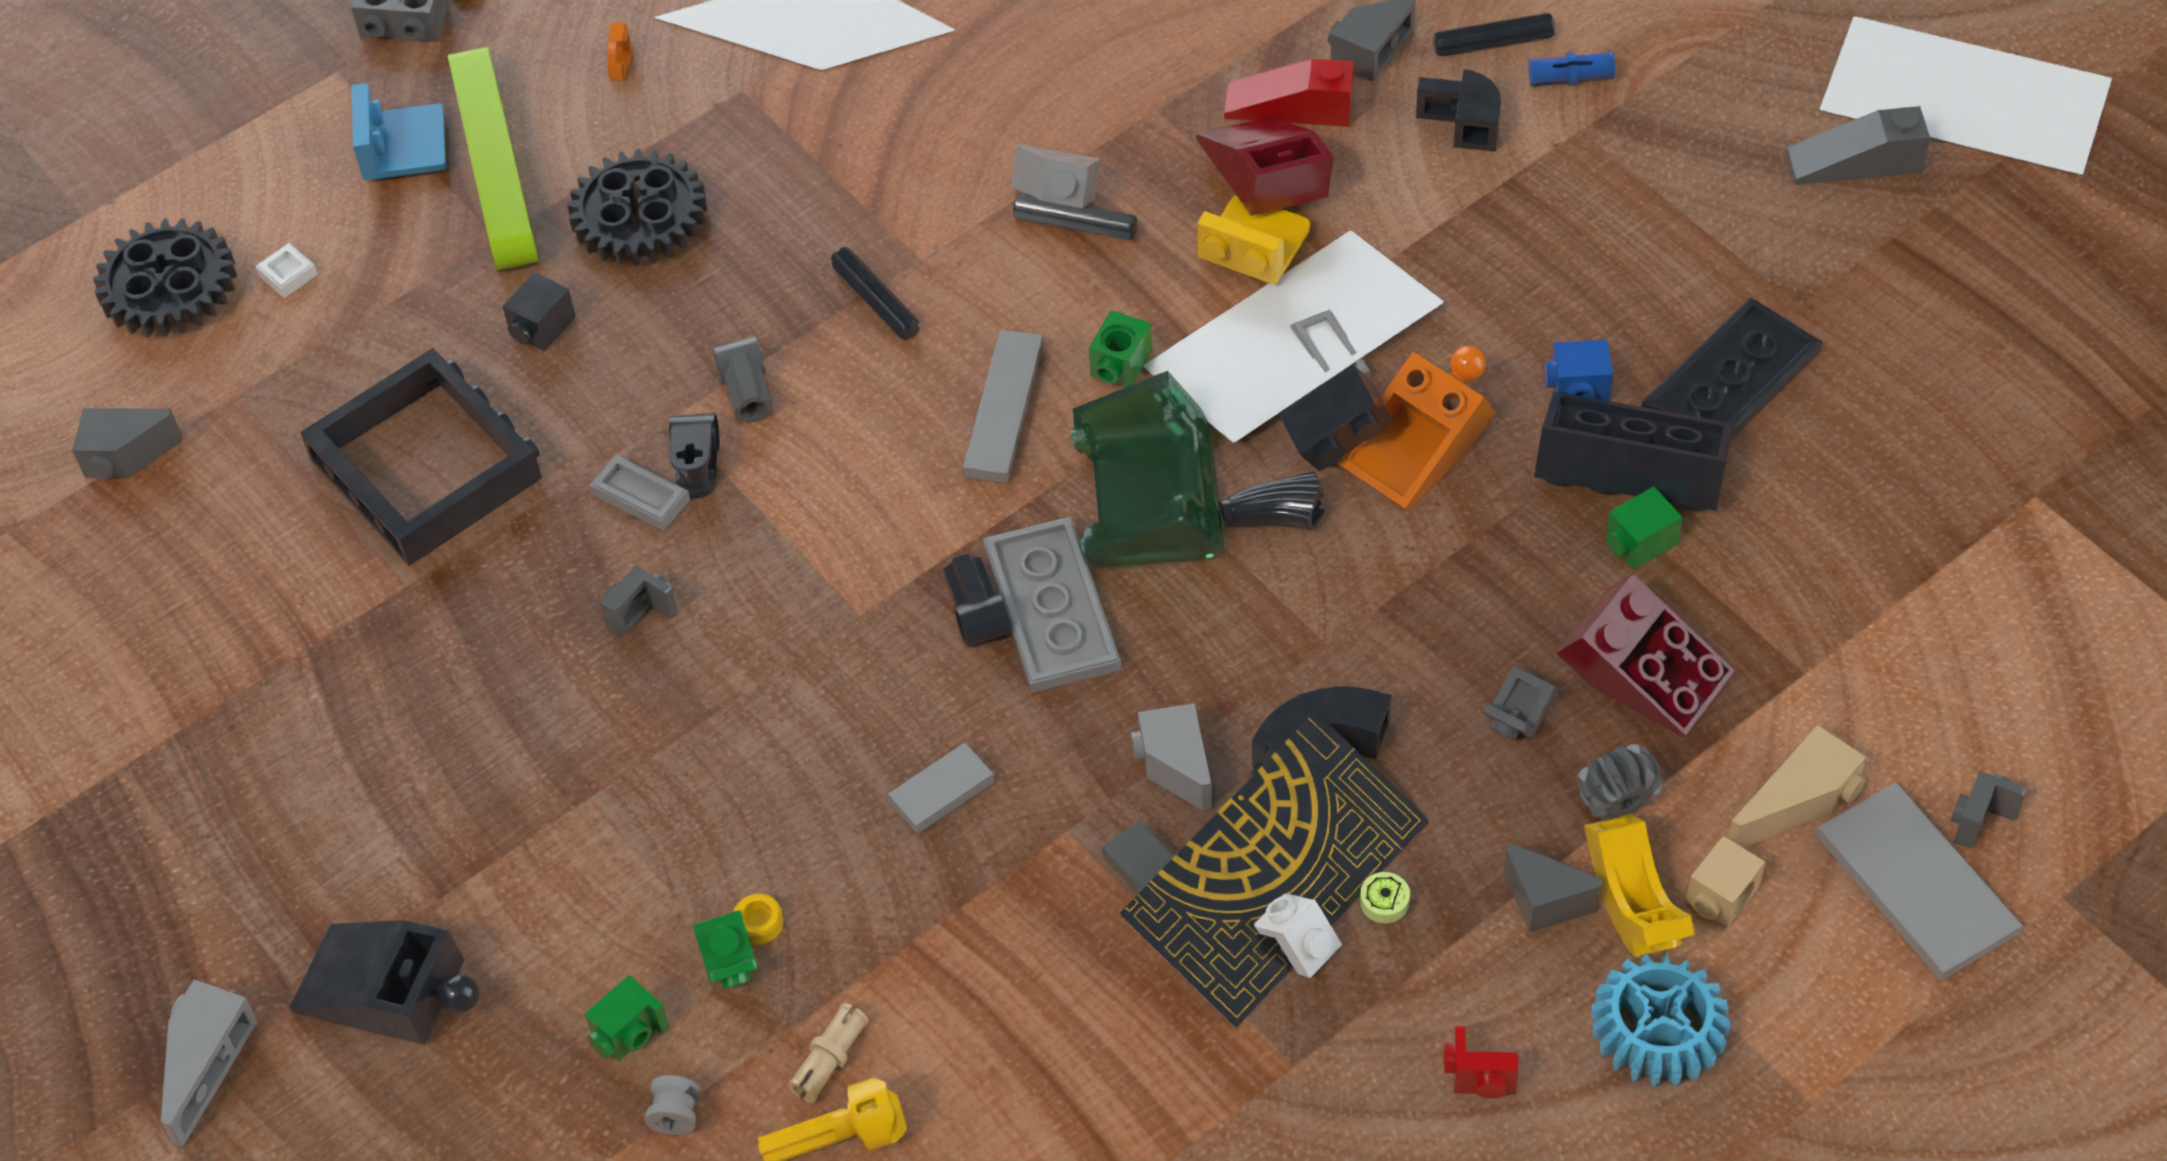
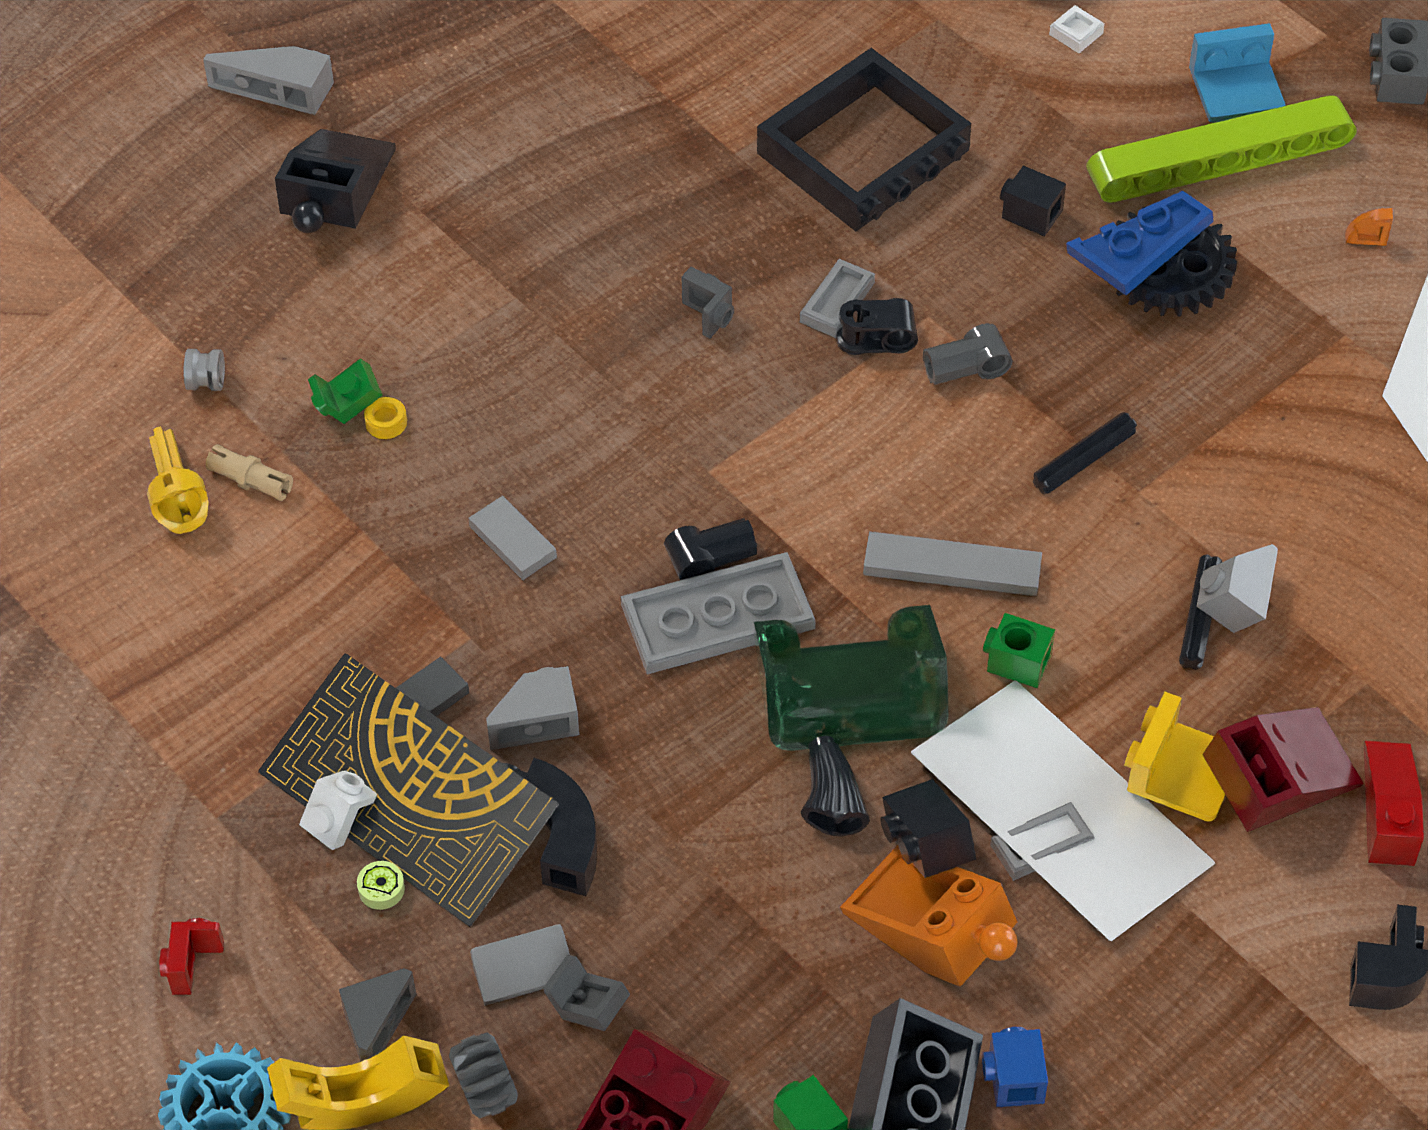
camera: 85 degrees right, 0 degrees up
green brick [584,975,670,1062] -> none
none -> light grey slope [470,924,570,1006]
none -> blue wing [1066,191,1214,295]

